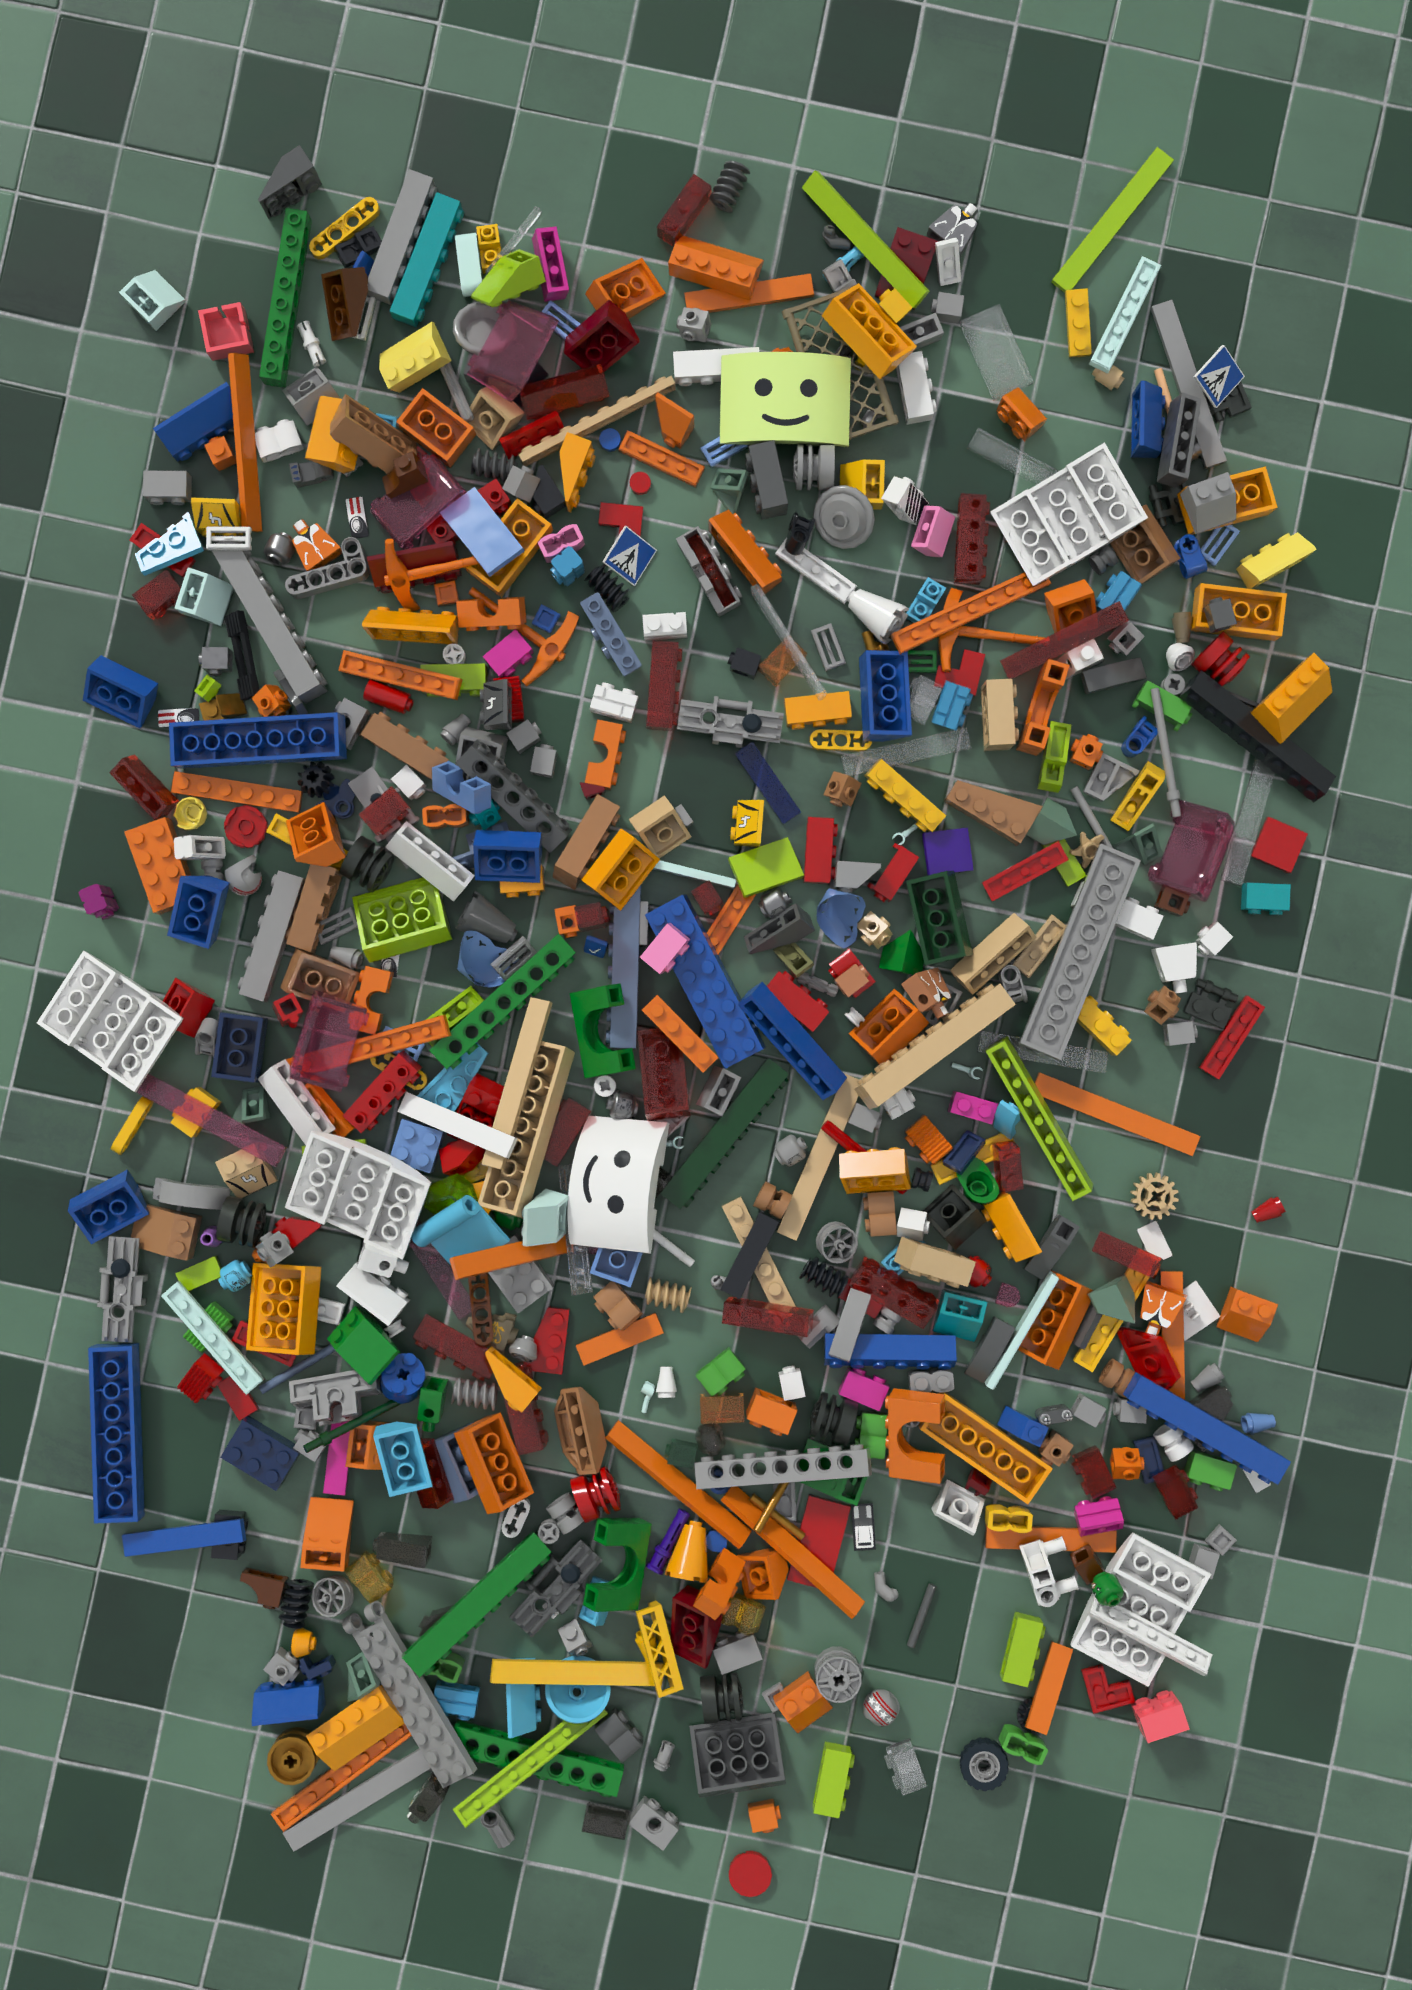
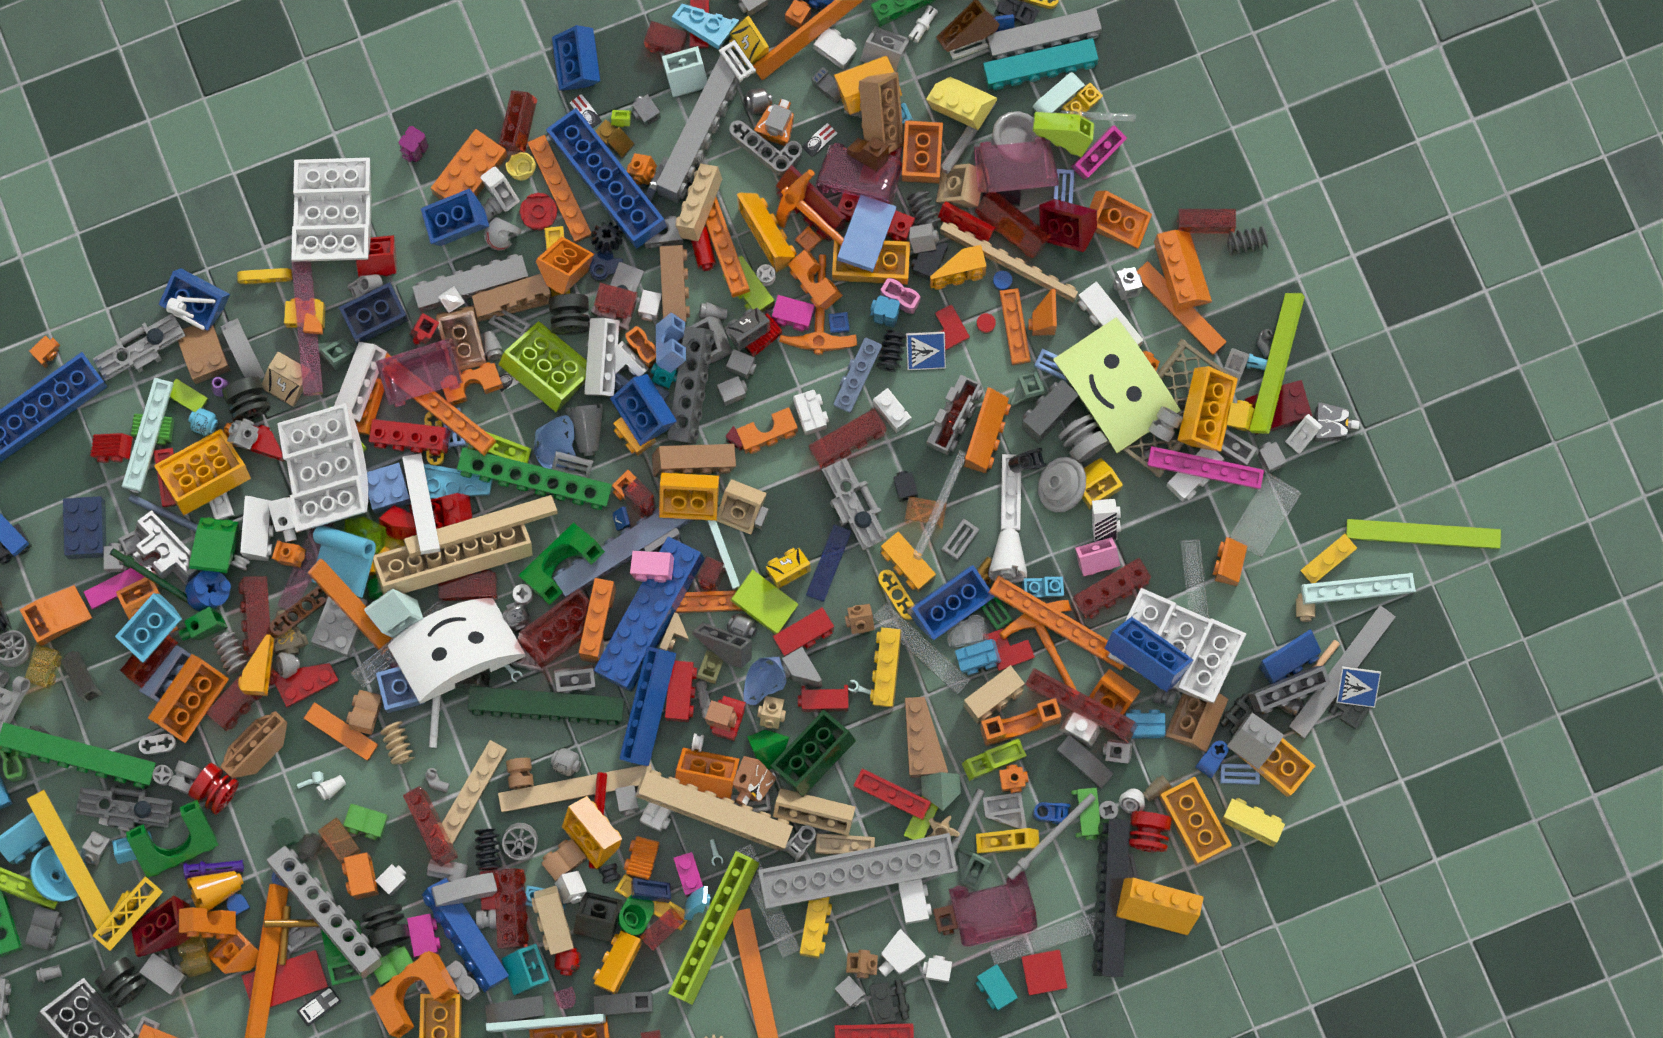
camera: 55 degrees right, 10 degrees down
red tile [217,1376,259,1421] -> none
black container [224,610,260,700] -> none
orange tile [605,1420,752,1549] -> none
black tile [720,1212,779,1299] -> none
dark purple slope [922,828,974,875] -> none
dark grey brick [1204,597,1237,633] -> none
none -> orange brick [29,335,61,368]
none -> white plant [166,296,216,330]
none -> orange brick [272,540,306,568]
none -> orange tile [303,313,323,335]
none -> white tile [438,286,465,313]
none -> white slope [615,341,649,376]
none -> tan slope [659,612,689,651]
none -> tan brick [675,164,722,241]
none -> light grey brick [765,104,792,136]
none -> blue slope [1104,616,1193,692]
none -> dark pink plate [1147,446,1264,490]
none -> light grey wheel [1148,406,1183,442]

